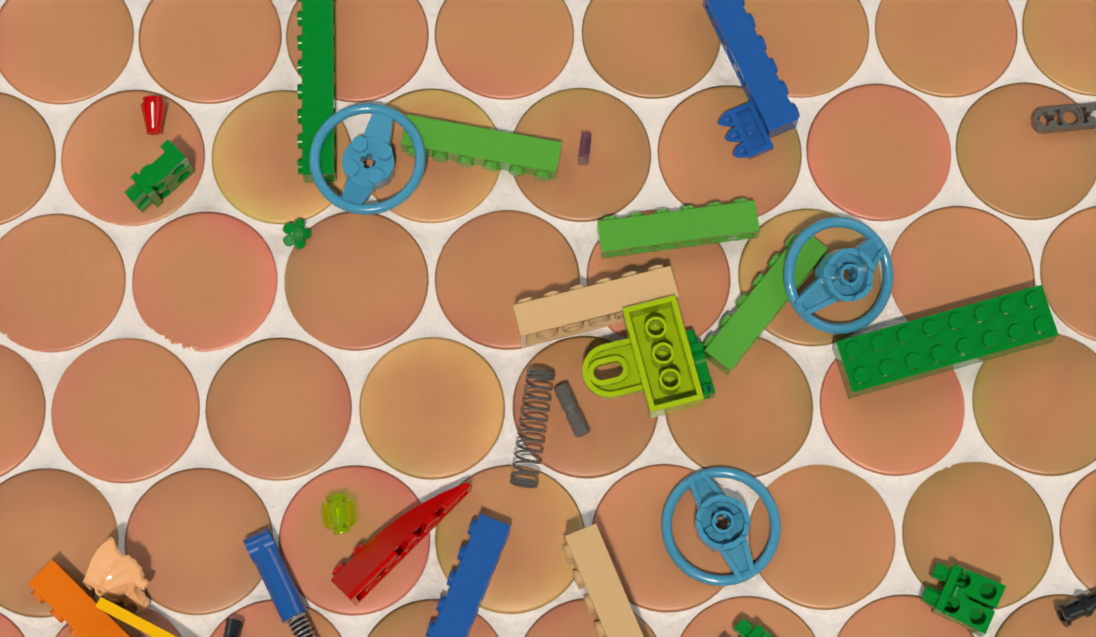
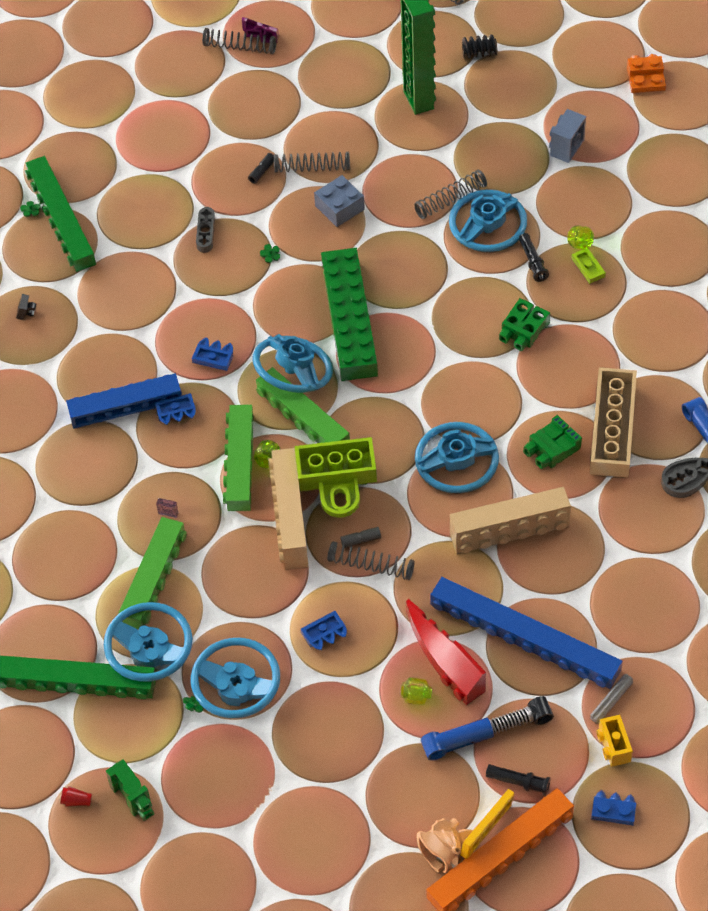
camera: 80 degrees left, 20 degrees down
none -> dark azure piece [190,638,280,718]
none -> blue plate [192,338,233,371]
none -> clear neon green head [254,440,281,468]
none -> green plant [260,244,280,263]
none -> blue plate [300,611,347,650]

